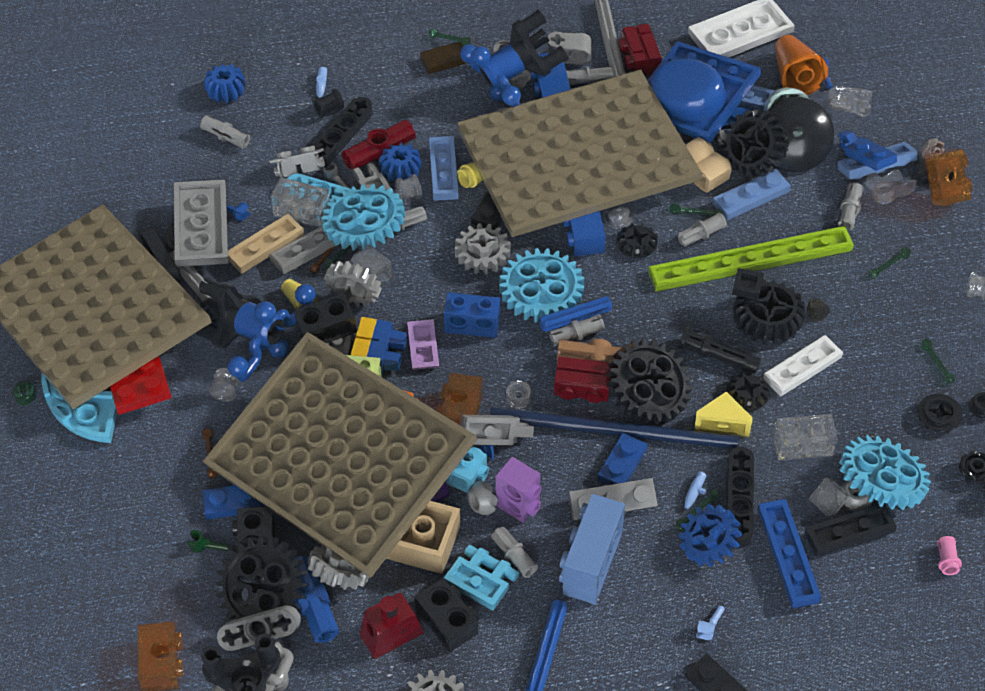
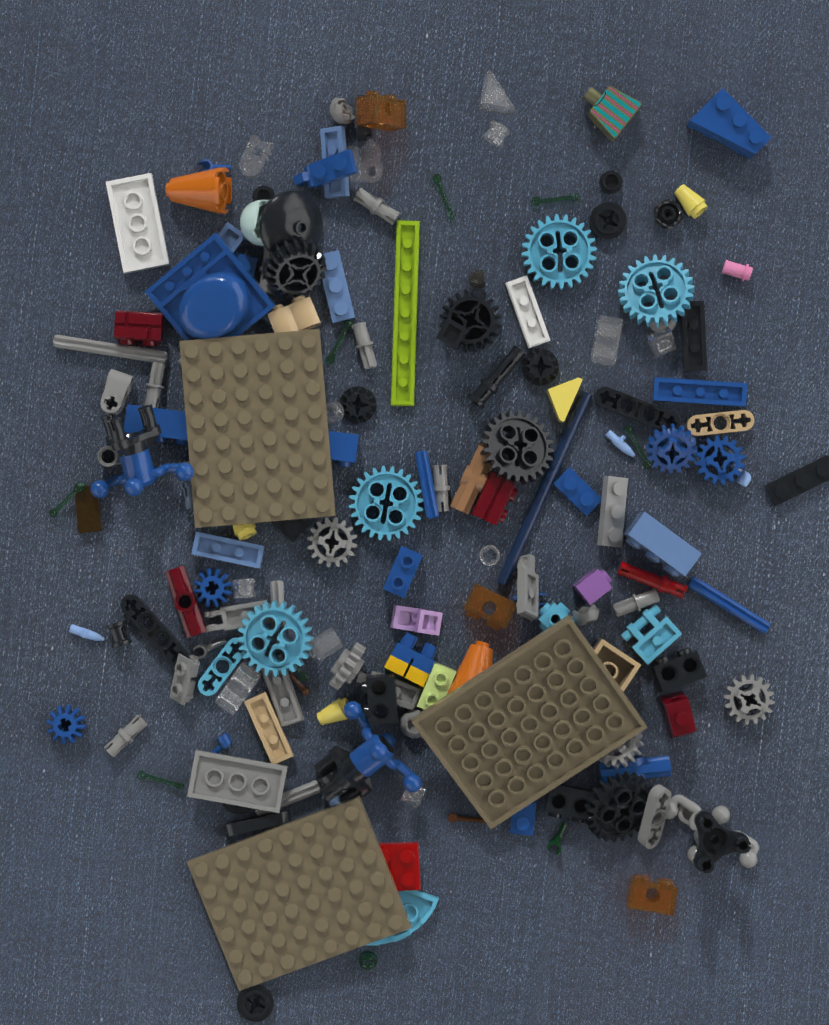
camera: 80 degrees left, 35 degrees up
none -> clear green hinge [137,770,185,789]
none -> medium azure gear [521,214,597,290]
none -> red pin [617,561,688,599]
none -> tan beam [686,410,754,436]
none -> blue gear [695,435,746,486]

